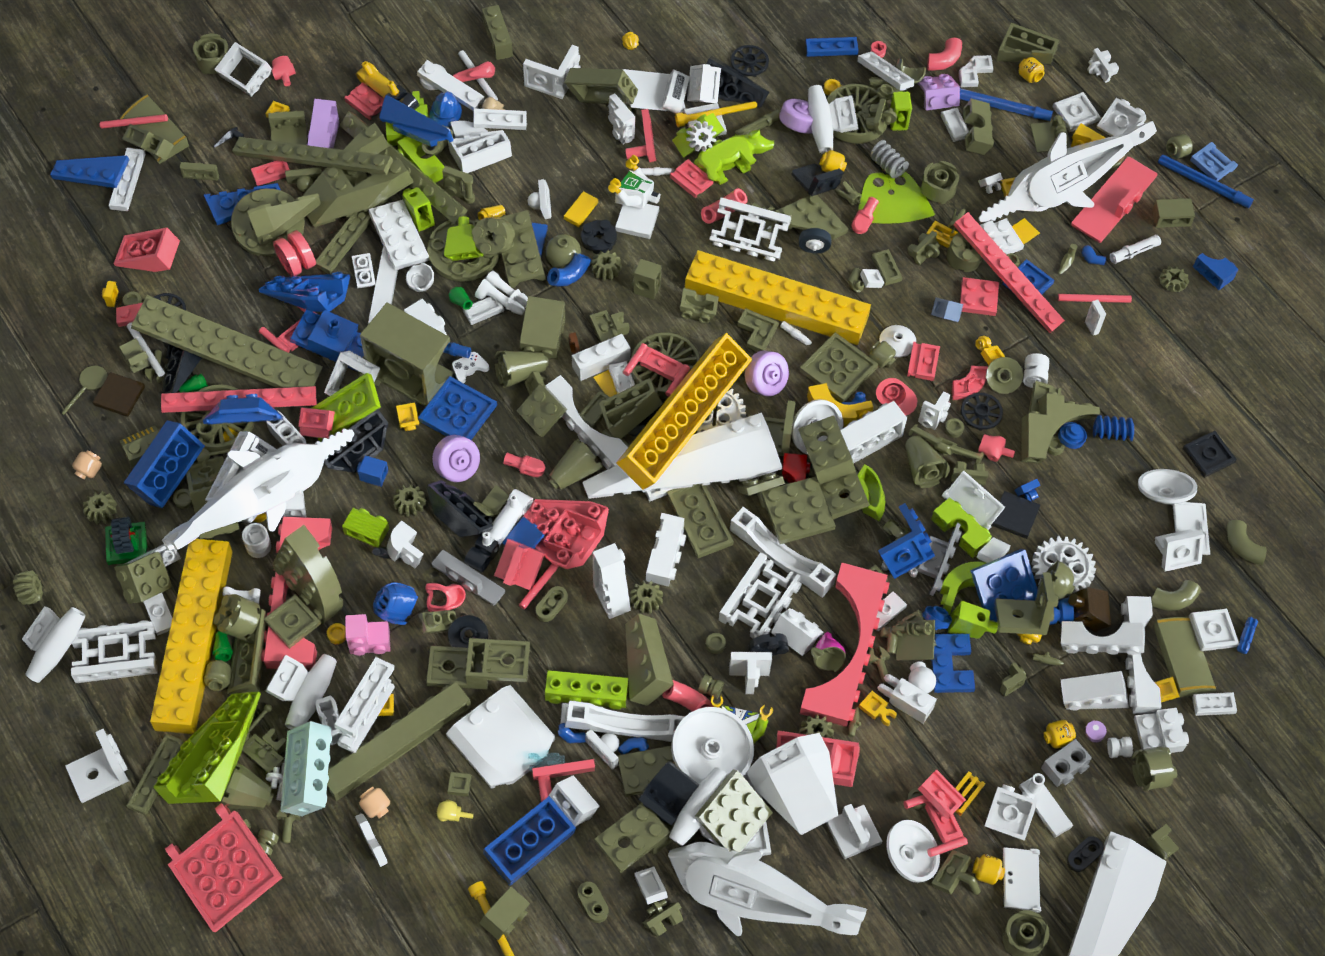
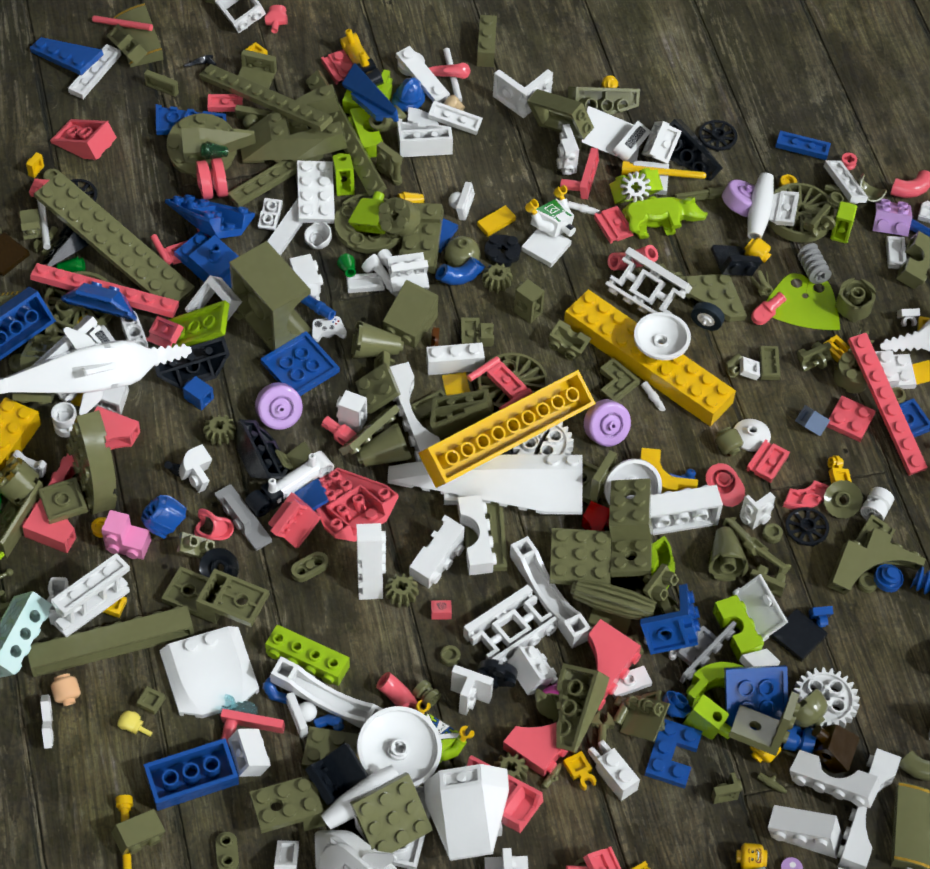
camera: 20 degrees right, 5 degrees down
white plate [265,654,337,730] -> none
lavender wedge [308,99,339,149] -> none
lime brick [342,508,389,548] -> none
yellow bracket [396,403,419,431] -> none
coral bar [519,564,559,610] -> none
white plate [608,361,635,394] -> none
olive wedge [625,613,674,706] -> none
olive plate [737,473,785,508] -> none
olive plate [800,332,878,402] -> none
white piece [908,662,936,694] -> none
coral piece [978,434,1015,462] -> none
yellow tile [1154,677,1180,702] -> none
none -> clear green cone [200,141,228,159]
none -> white brick [336,390,367,433]
none -> olive plate [338,404,400,455]
none -> white bracket [386,252,429,294]
none -> coral slope [431,600,452,620]
none -> white arch [457,495,497,575]
none -> olive wedge [556,663,610,753]
none -> olive wedge [568,86,640,115]
none -> olive plate [570,579,657,635]
none -> white dish [634,312,691,360]
none -> olive hips [643,564,679,602]

